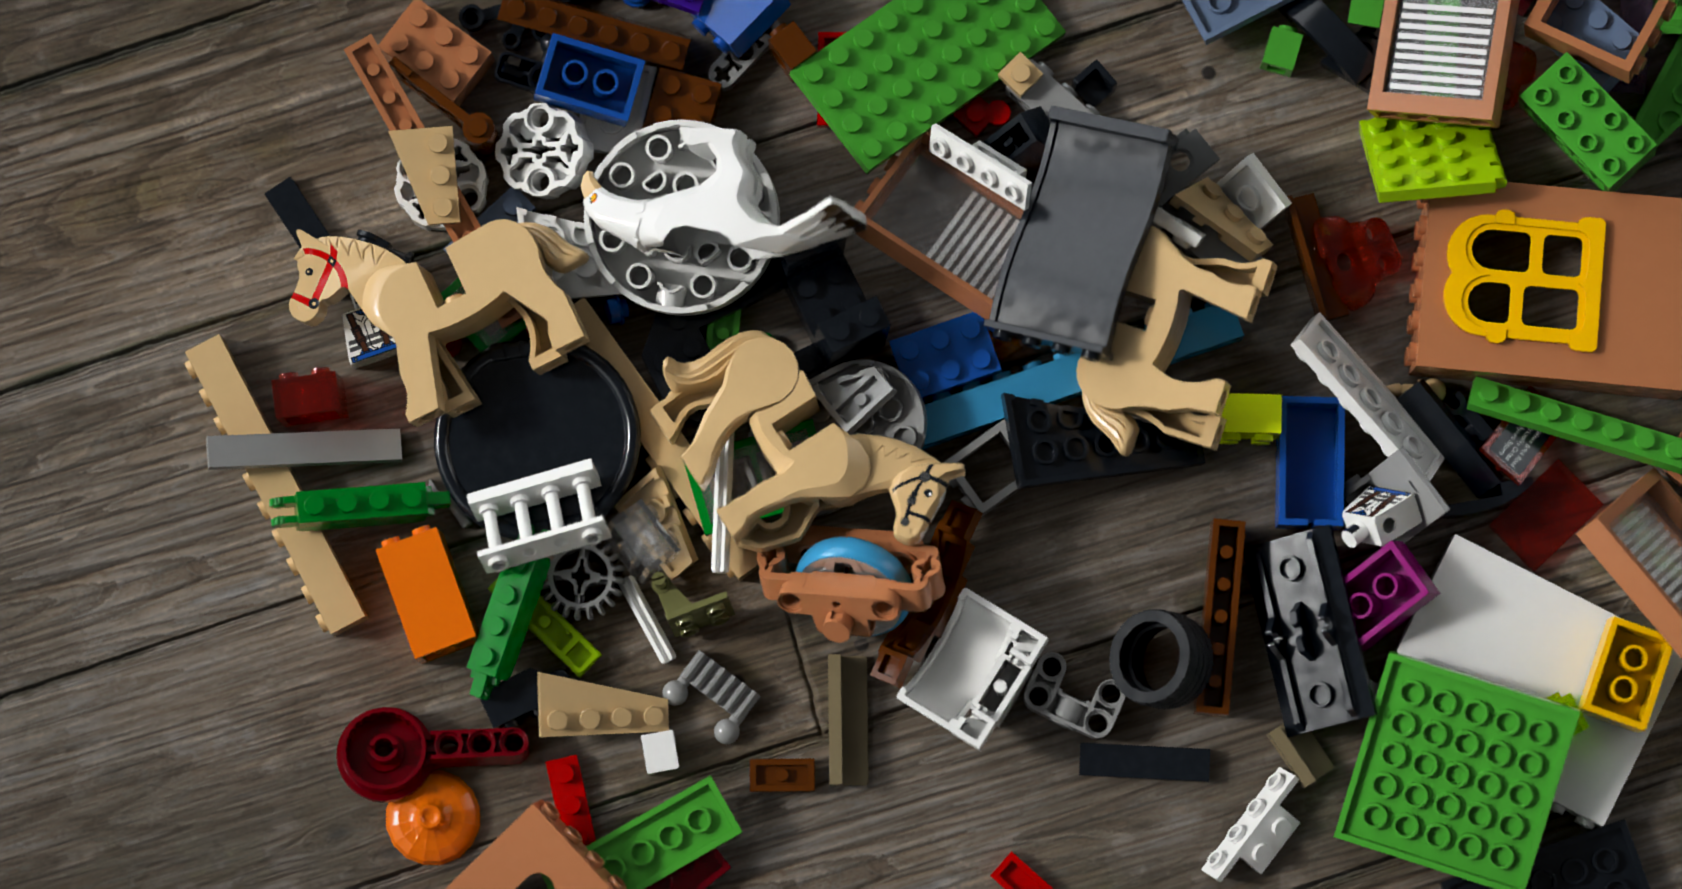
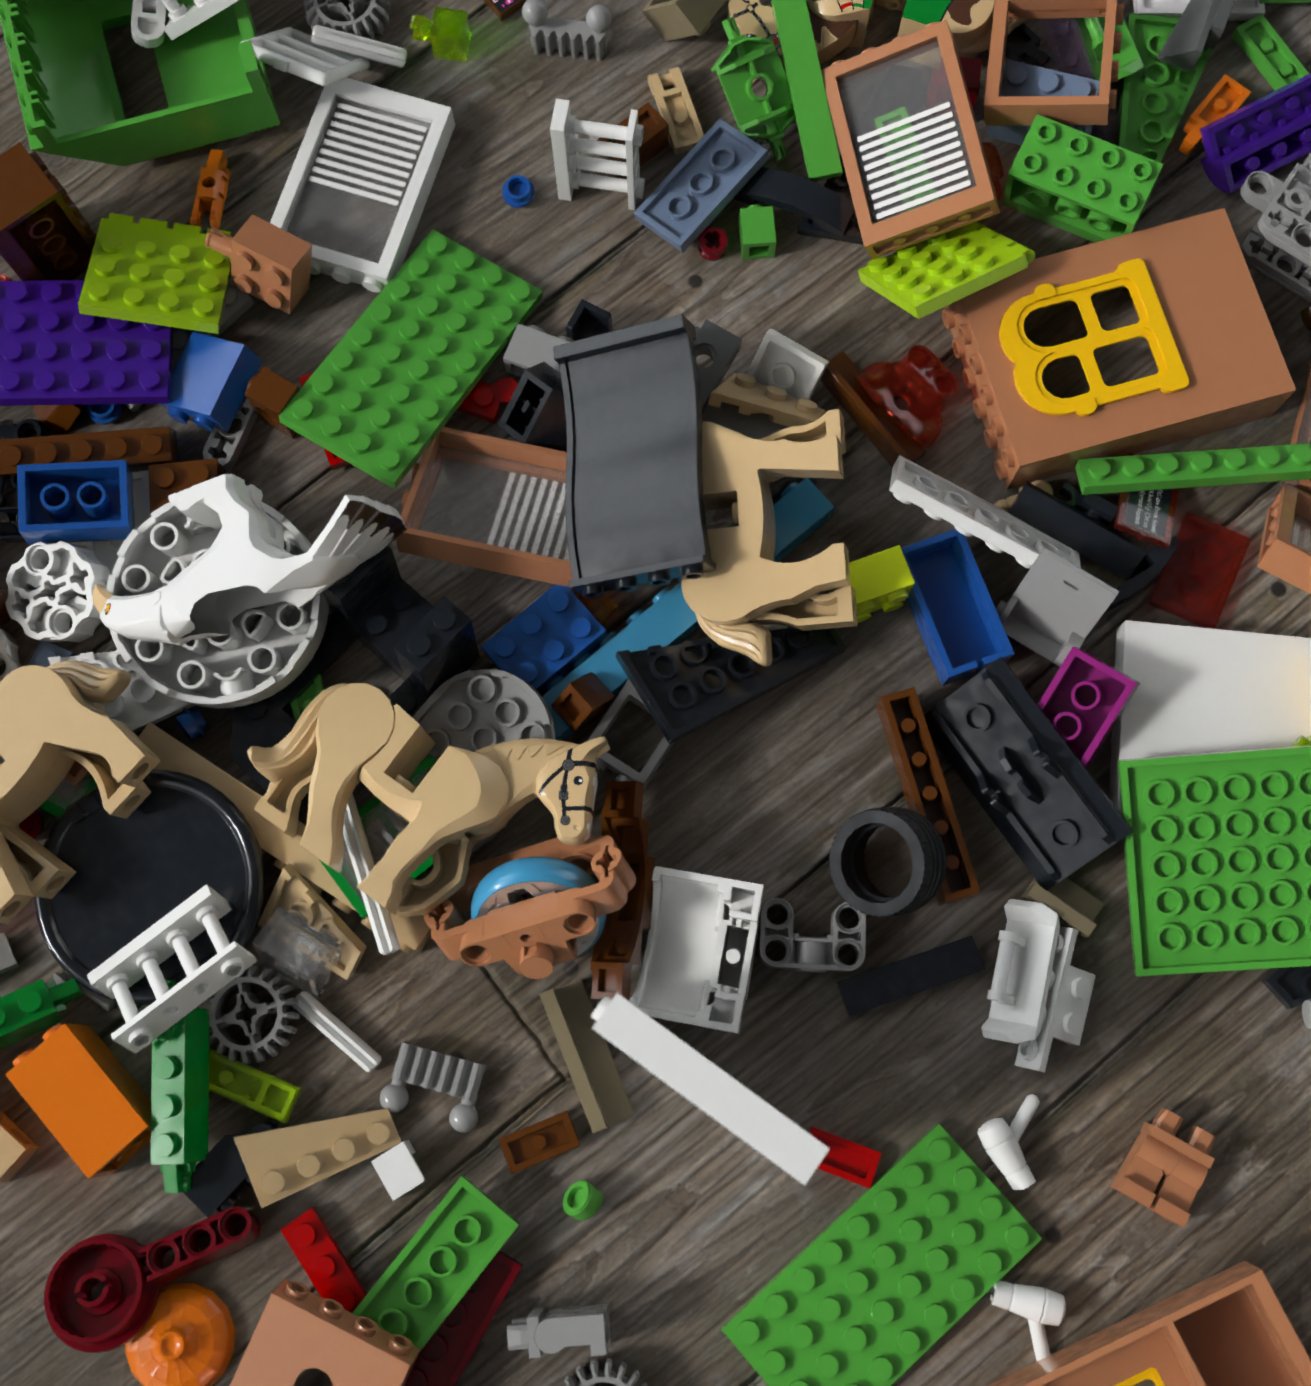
camera: 25 degrees left, 5 degrees down
olive plate [652,572,735,638] -> none
light grey wing [812,366,898,435] -> none
white bracket [929,123,1032,211] -> none
tan plate [998,52,1043,98] -> none
white plate [1152,207,1206,249] -> none
white torso [1342,486,1423,548] -> none
none -> reddish brown panel [551,672,615,731]
none -> bright green tile [563,1180,603,1221]
none -> white panel [591,993,829,1186]
none -> dark red bush [698,227,728,261]
none -> white piece [981,899,1060,1044]

